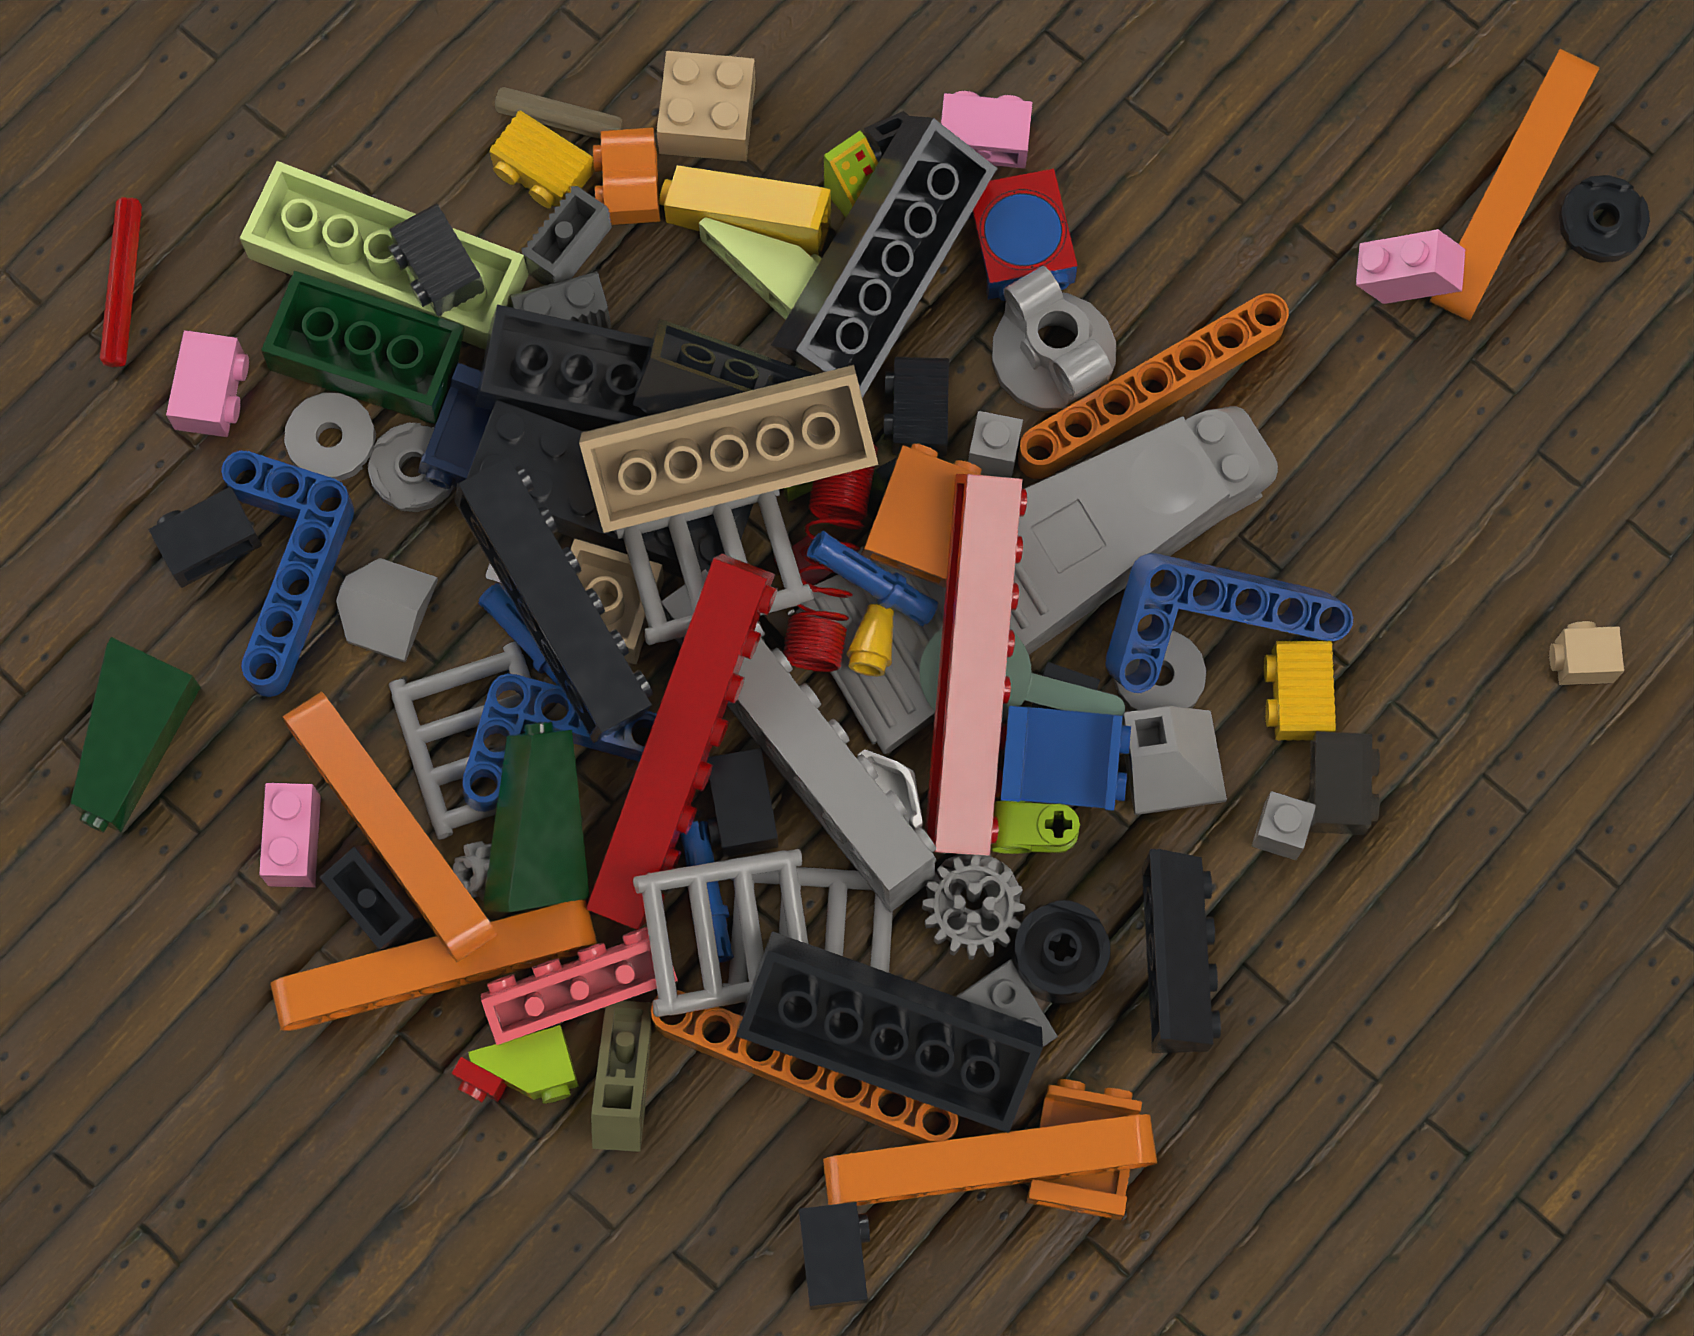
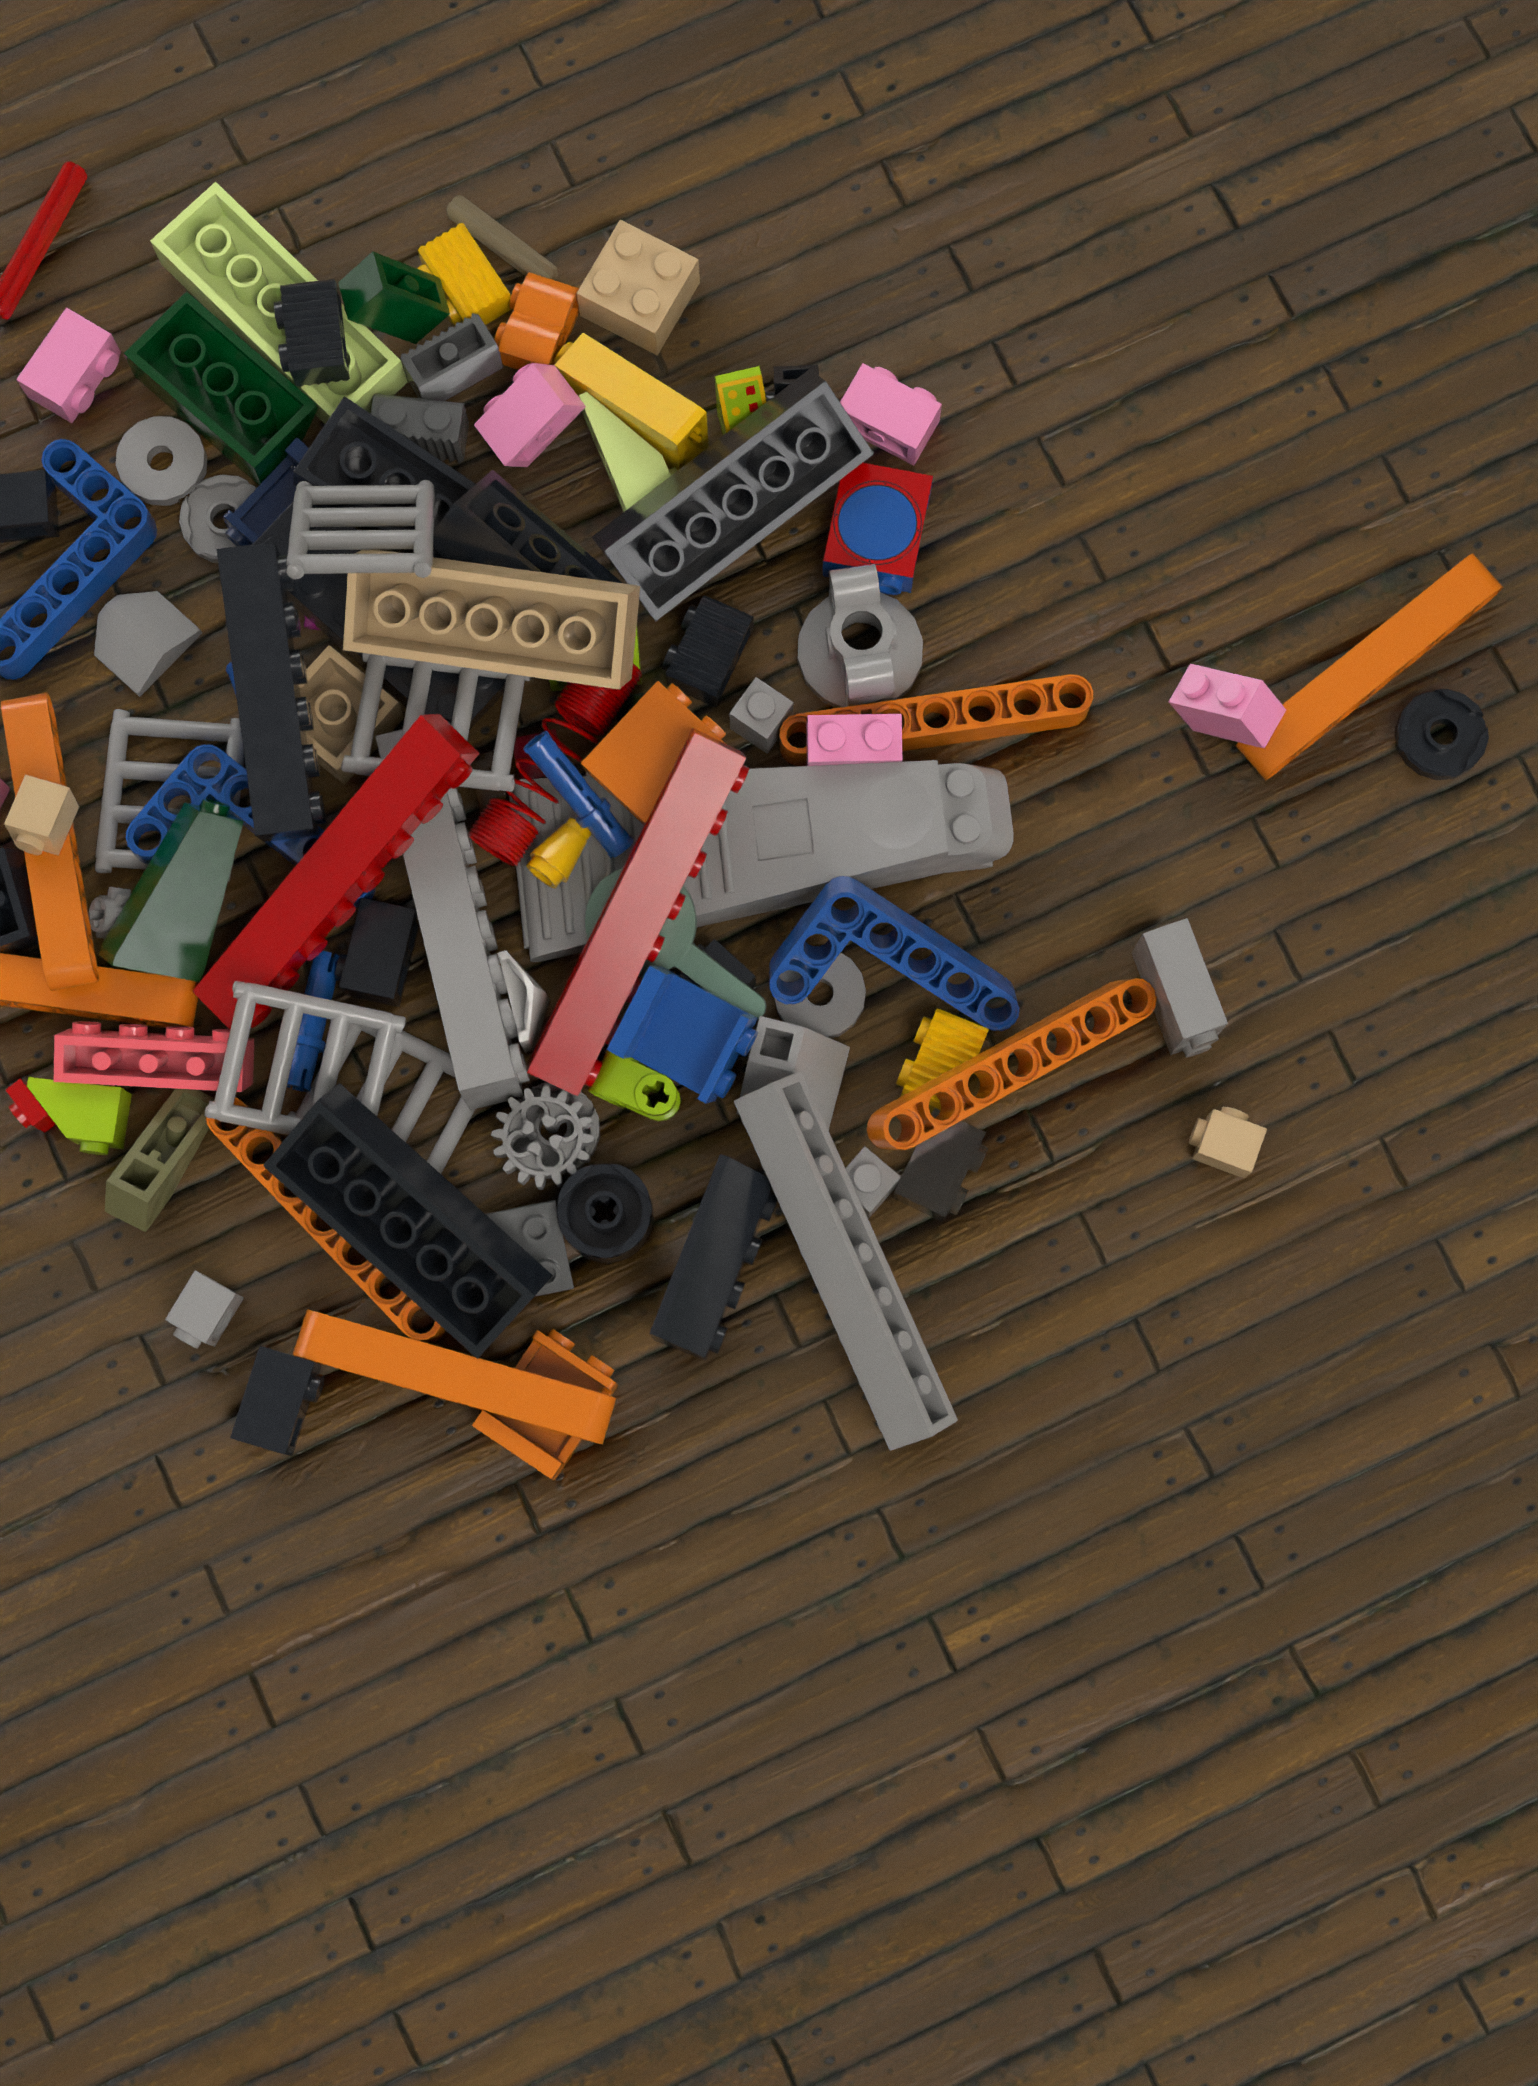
camera: 25 degrees right, 5 degrees up
none -> tan brick [4,775,79,856]
none -> light grey brick [165,1270,244,1349]
none -> light grey bar [286,480,435,579]
none -> dark green brick [338,251,450,344]
none -> bright pink brick [474,363,586,467]
none -> light grey brick [734,1070,958,1451]
none -> bright pink brick [806,714,902,766]
none -> orange beam [867,978,1157,1150]
none -> light grey brick [1132,918,1228,1058]

